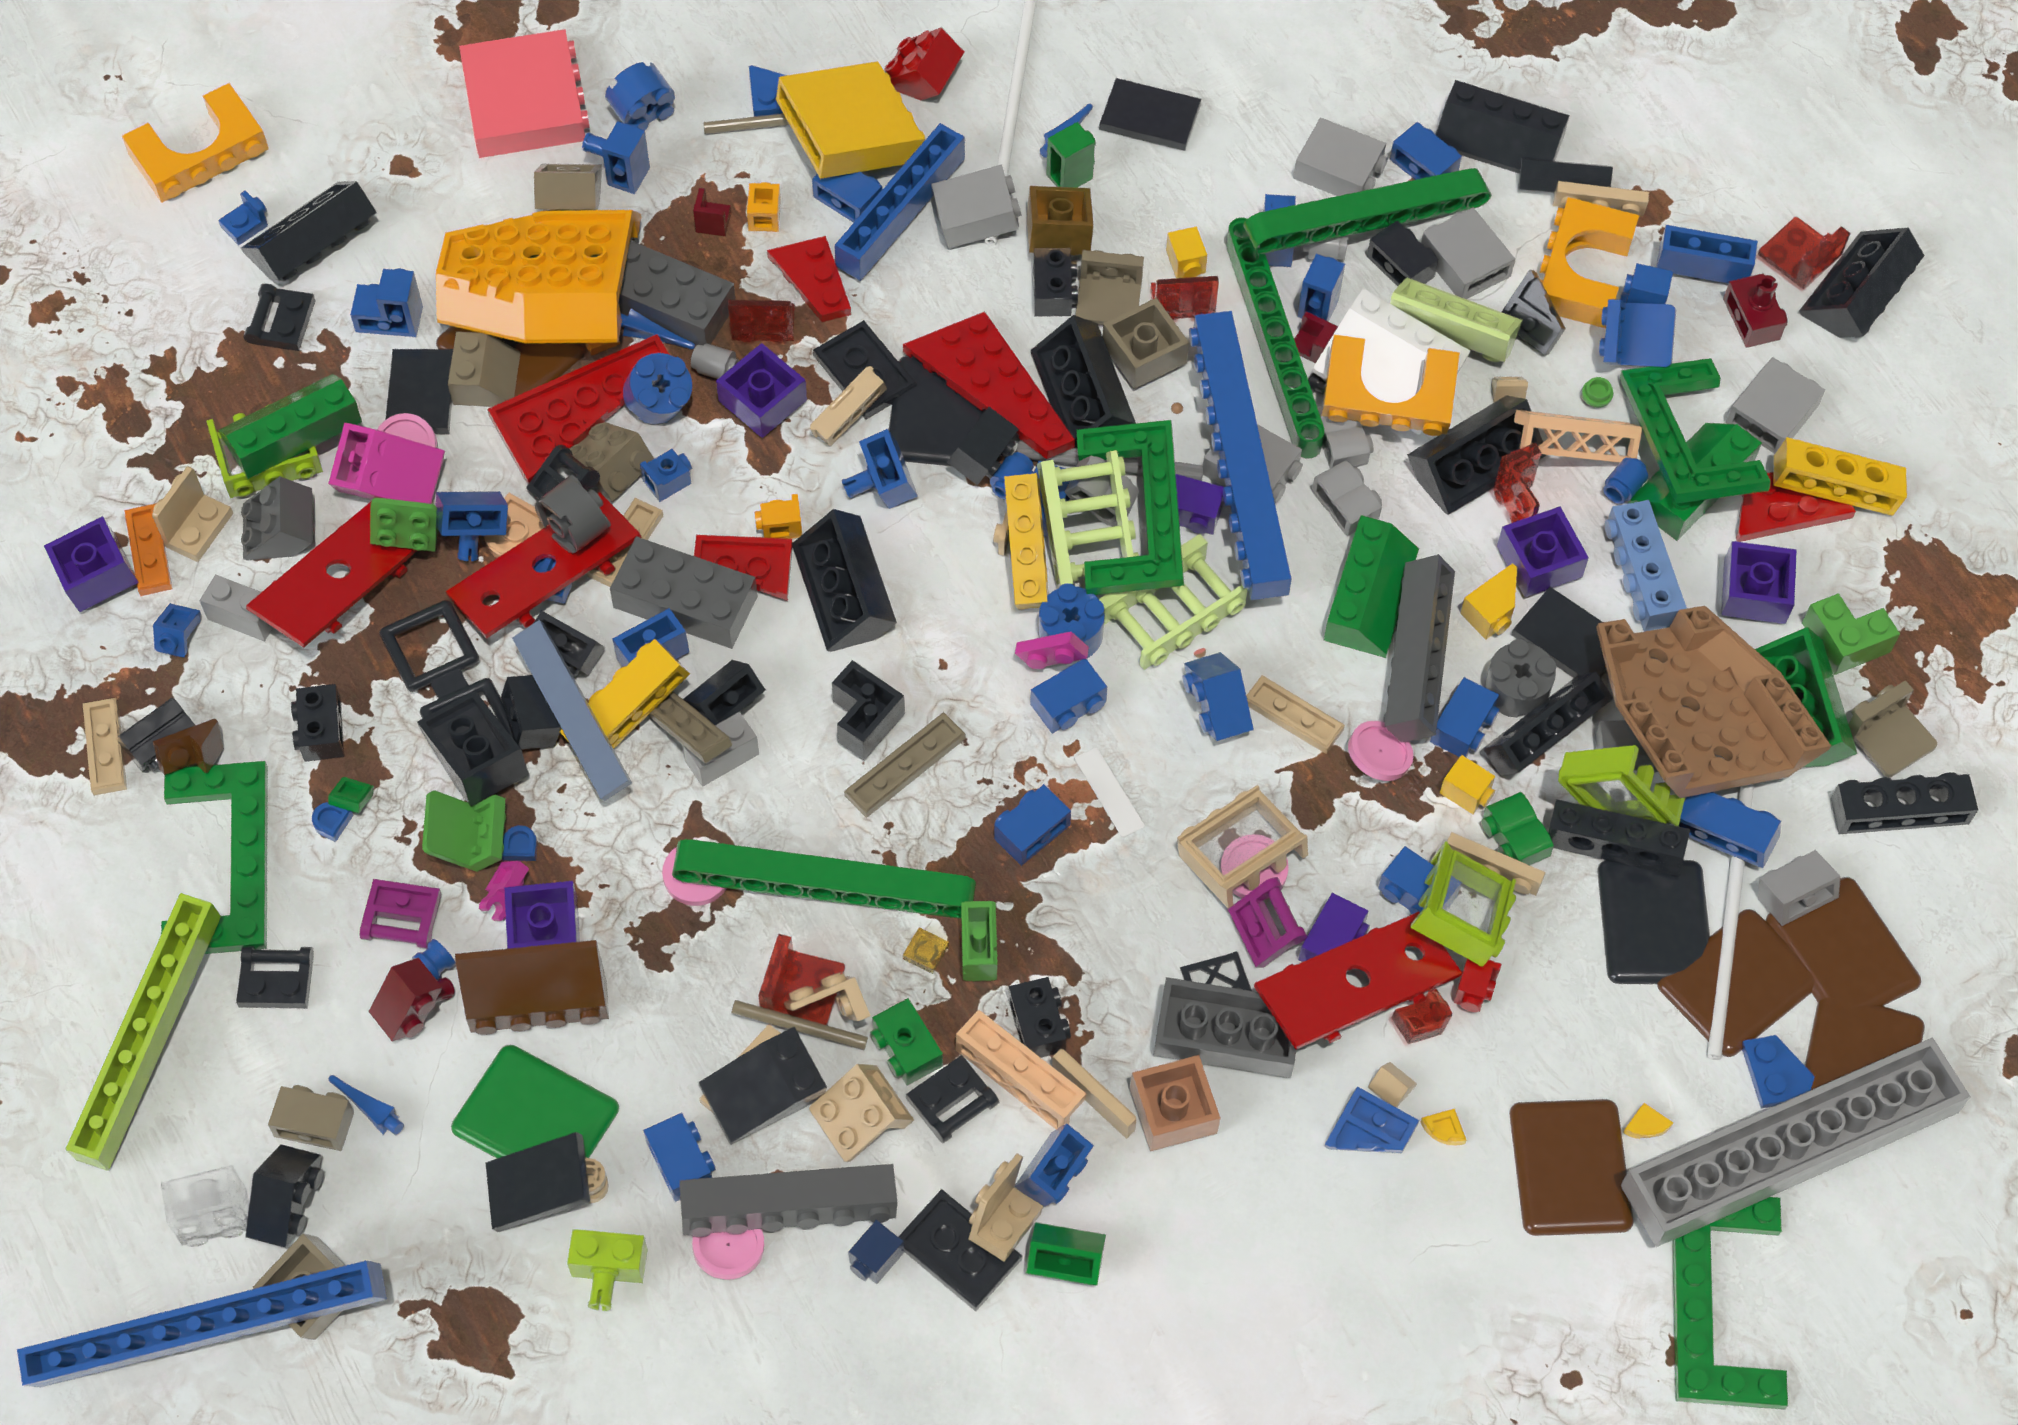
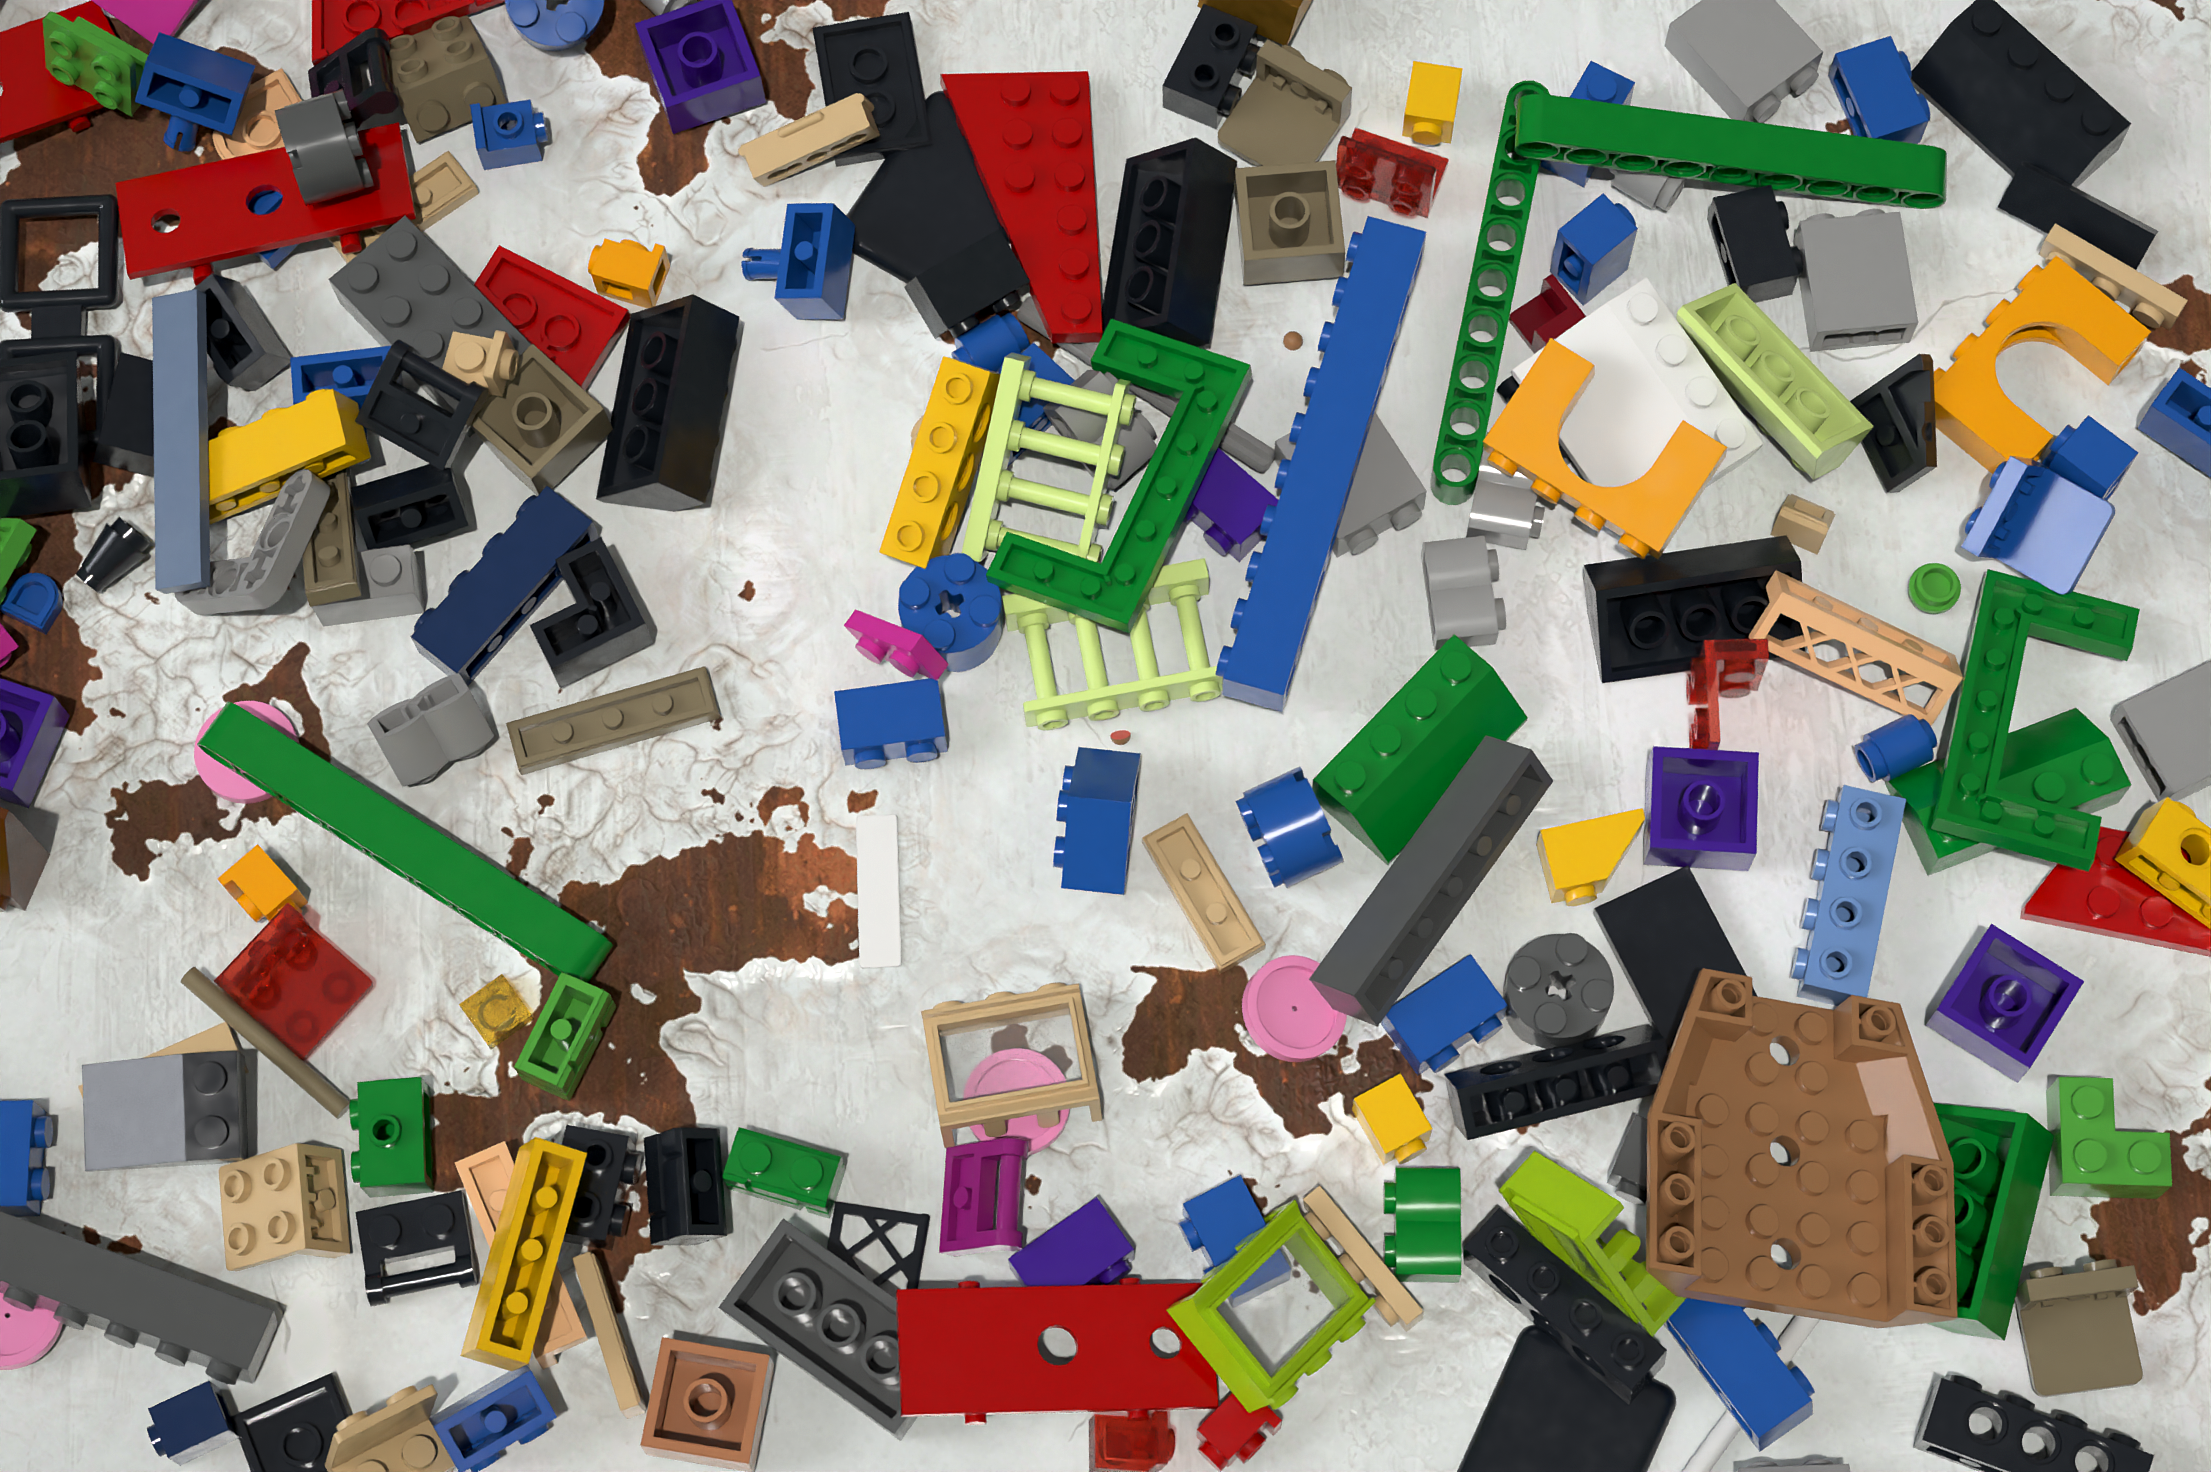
camera: 30 degrees right, 10 degrees up
tan bracket [784,972,870,1021] -> none
blue brick [994,784,1071,866] -> none
none -> black cone [75,516,151,593]
none -> light grey beam [175,469,330,615]
none -> light orange brick [217,844,308,931]
none -> black plate [355,339,489,471]
none -> light grey brick [367,673,494,787]
none -> dark blue brick [410,486,599,686]
none -> tan bracket [442,330,519,397]
none -> yellow brick [460,1137,587,1371]
none -> dark tan slope [470,344,613,496]
none -> black brick [644,1127,727,1246]
none -> green brick [722,1127,846,1219]
none -> blue brick [1235,766,1344,888]

